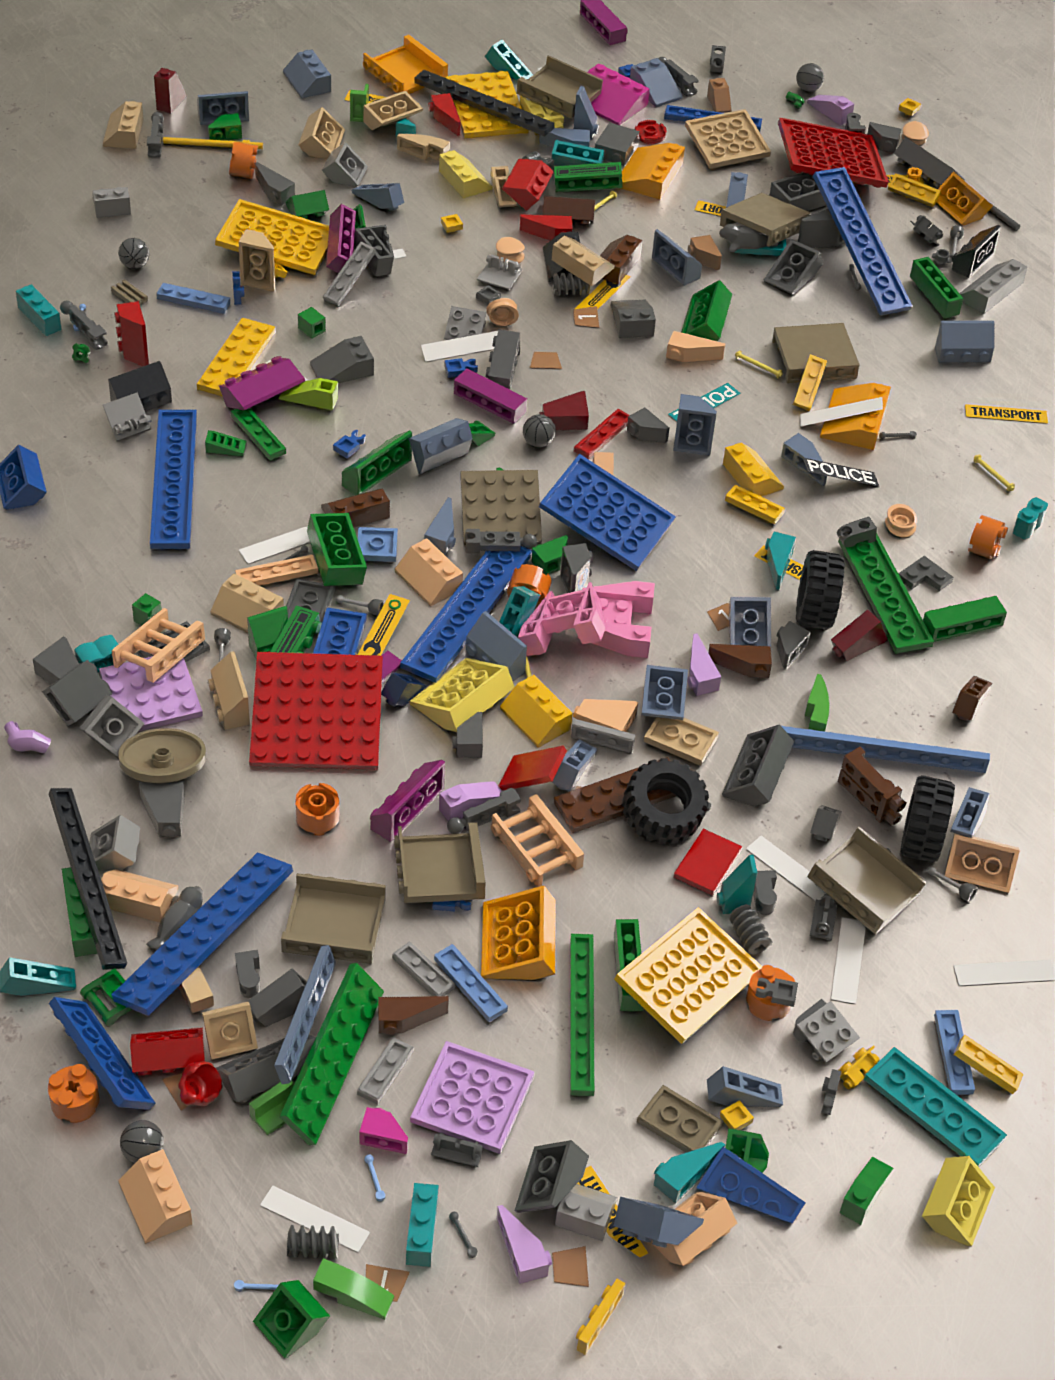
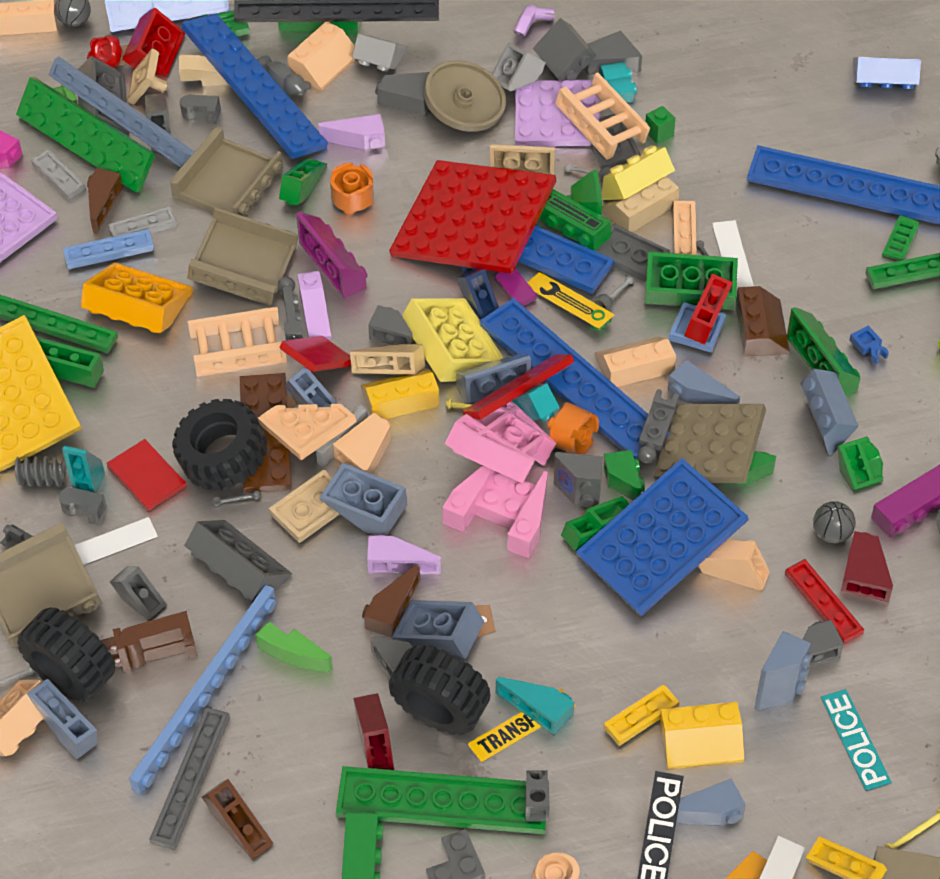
camera: 115 degrees right, 5 degrees up
none -> dark grey tile [149,707,230,850]
none -> light nougat plate [258,404,356,460]
none -> green slope [279,158,327,206]
none -> lavender slope [318,114,385,150]
none -> tan slope [350,344,425,374]
none -> red tile [462,354,574,420]
none -> green slope [561,496,630,551]
none -> light yellow slope [601,145,675,200]
none -> red slope [684,274,733,345]

